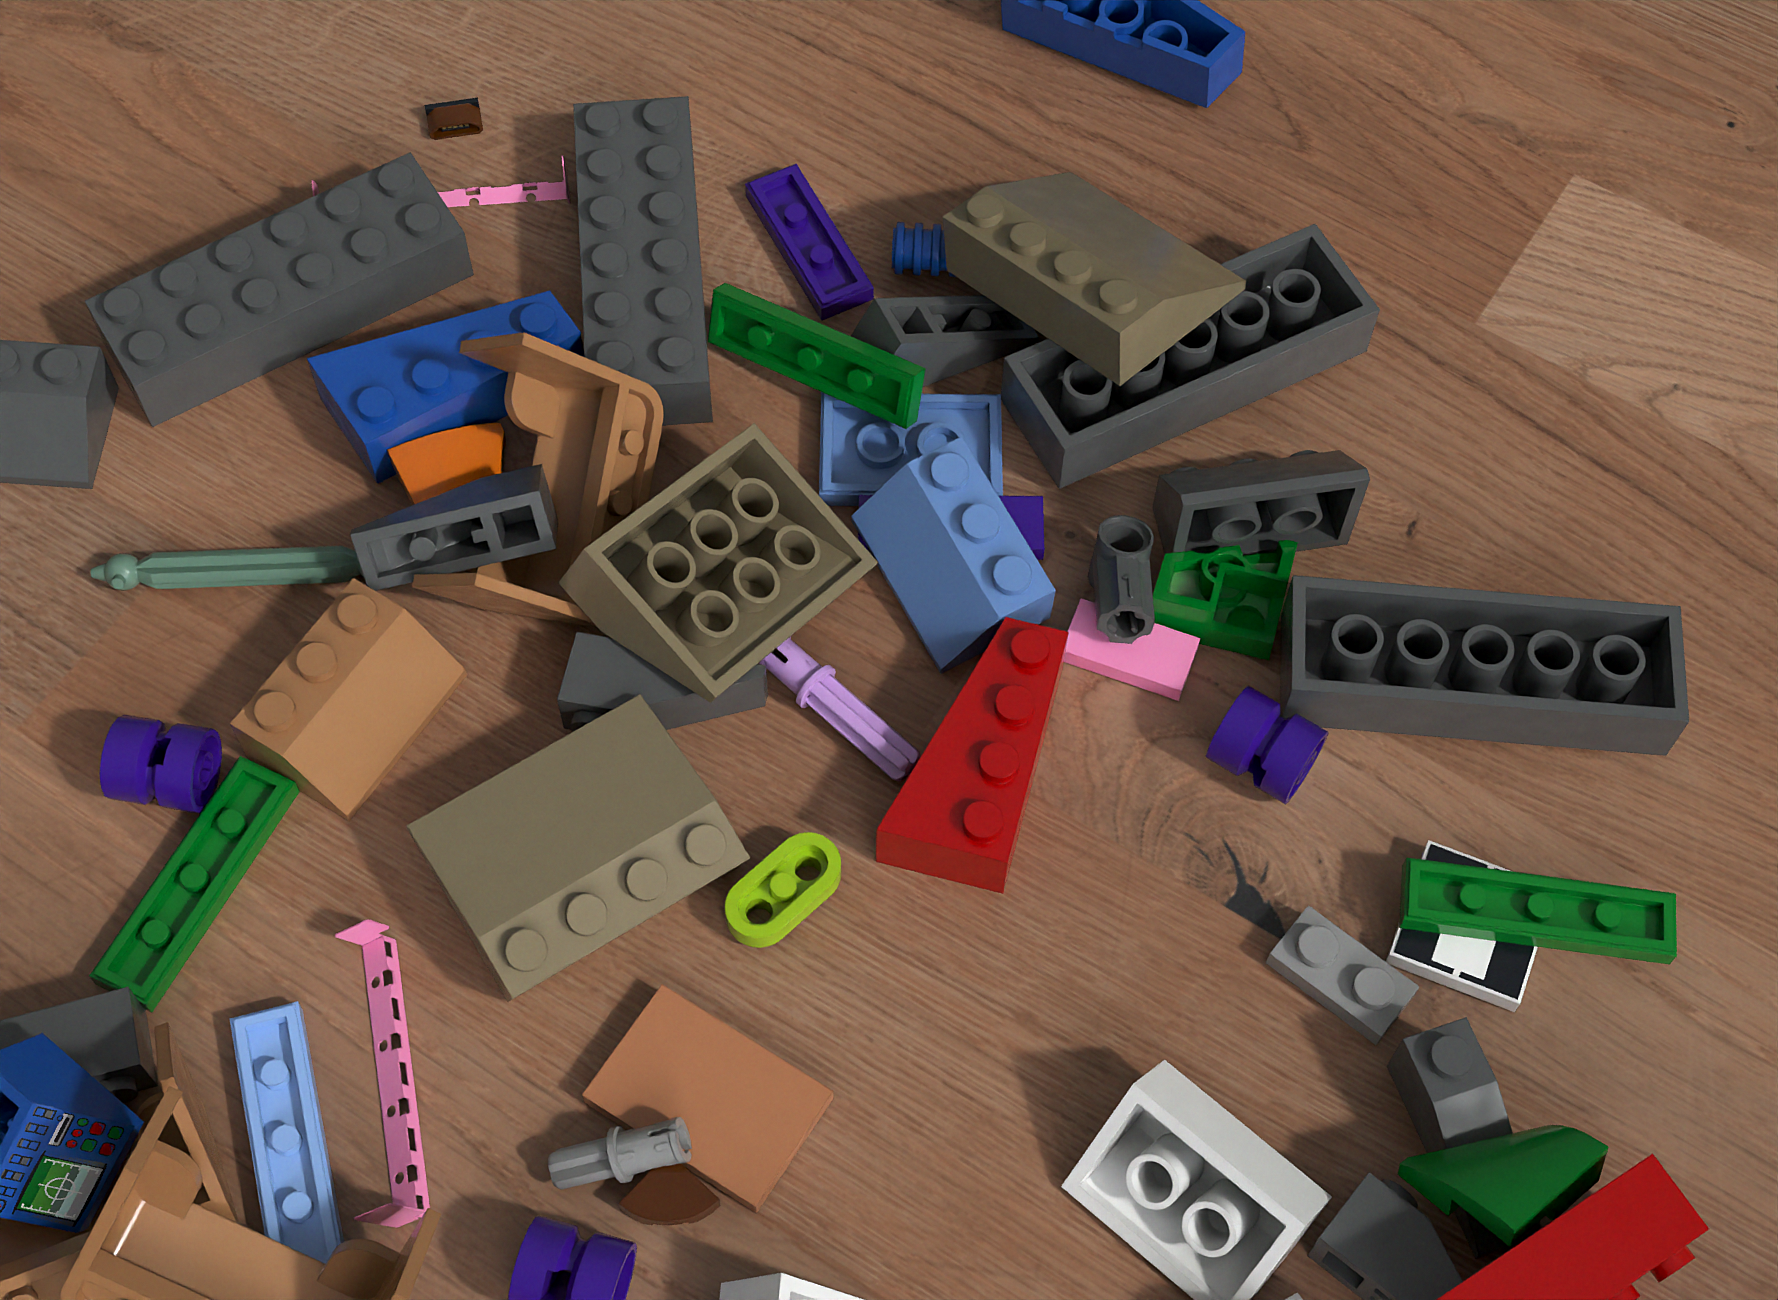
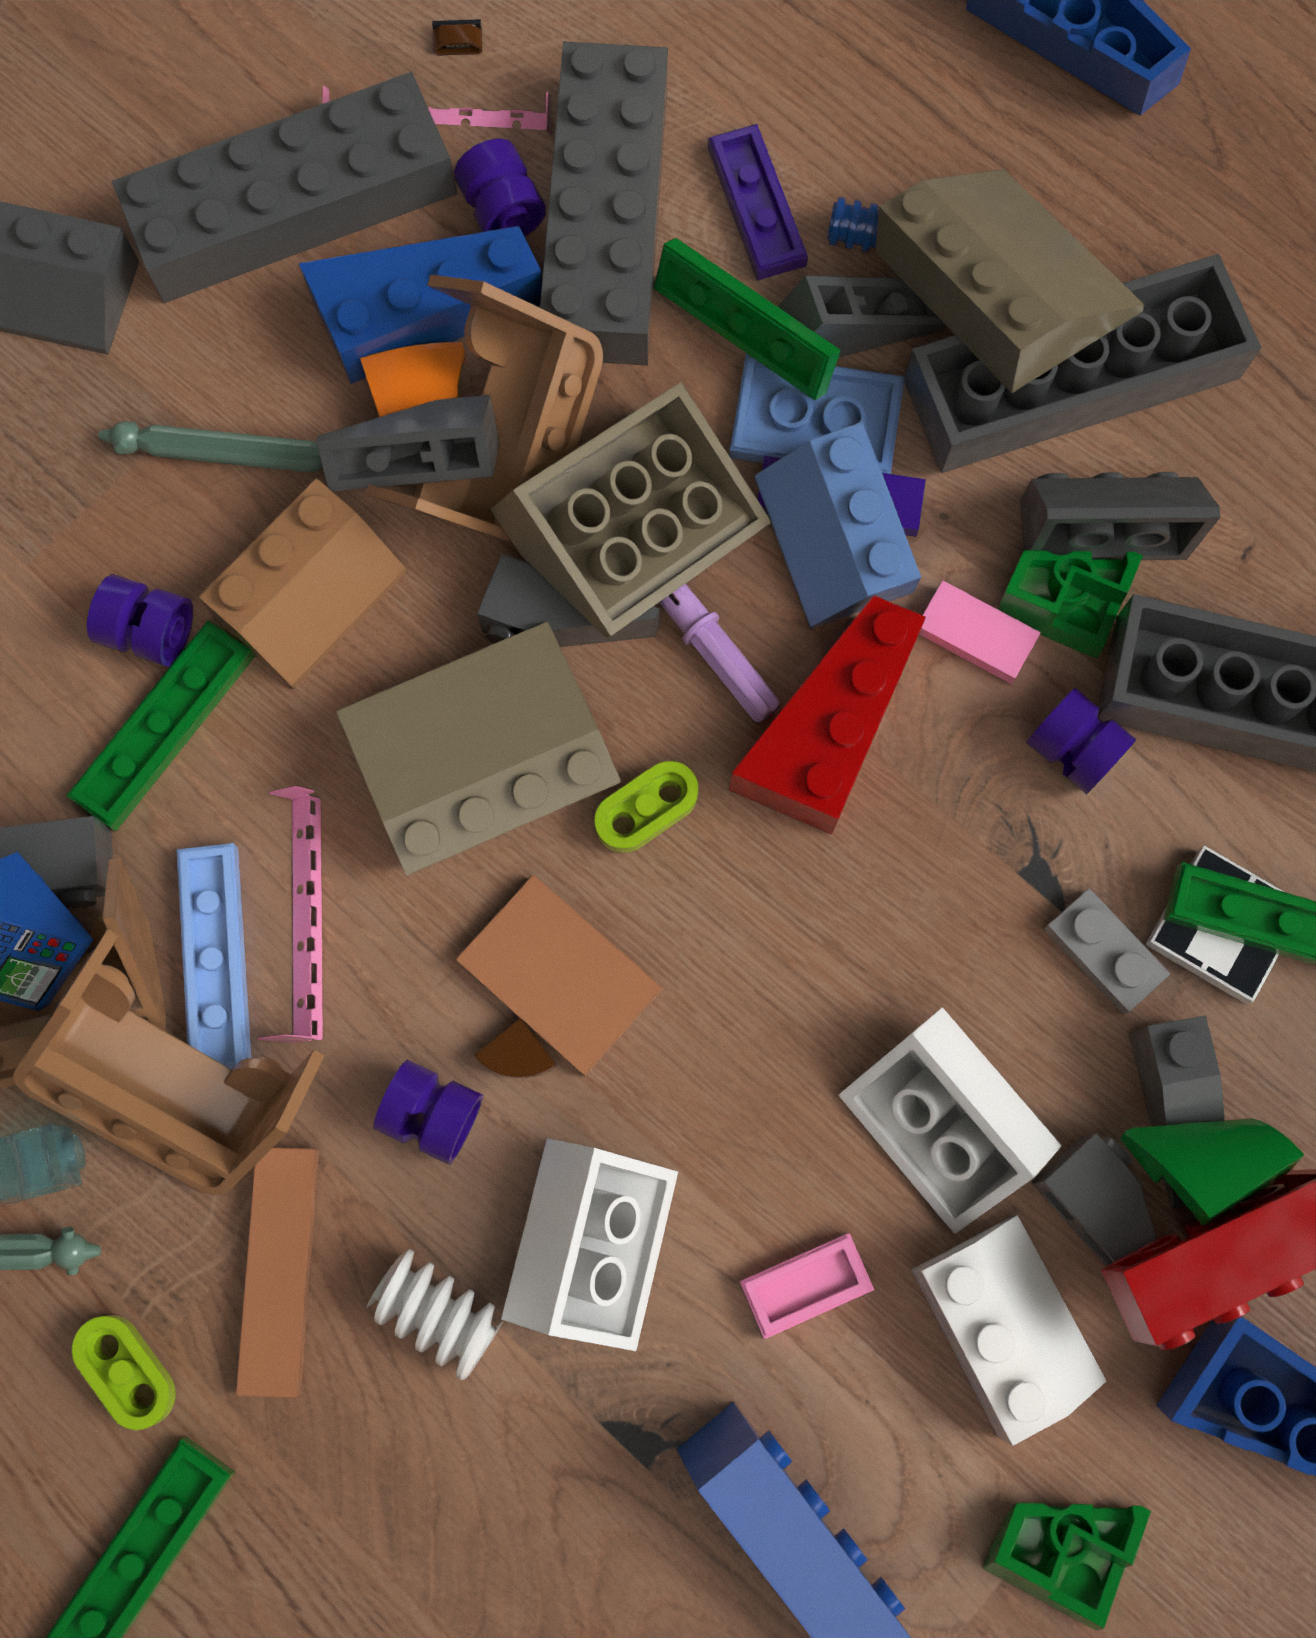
camera: 10 degrees right, 15 degrees up
light grey axle [548,1117,692,1190] -> none
dark grey piece [1087,515,1155,644] -> none
none -> dark purple wheel [453,138,546,237]

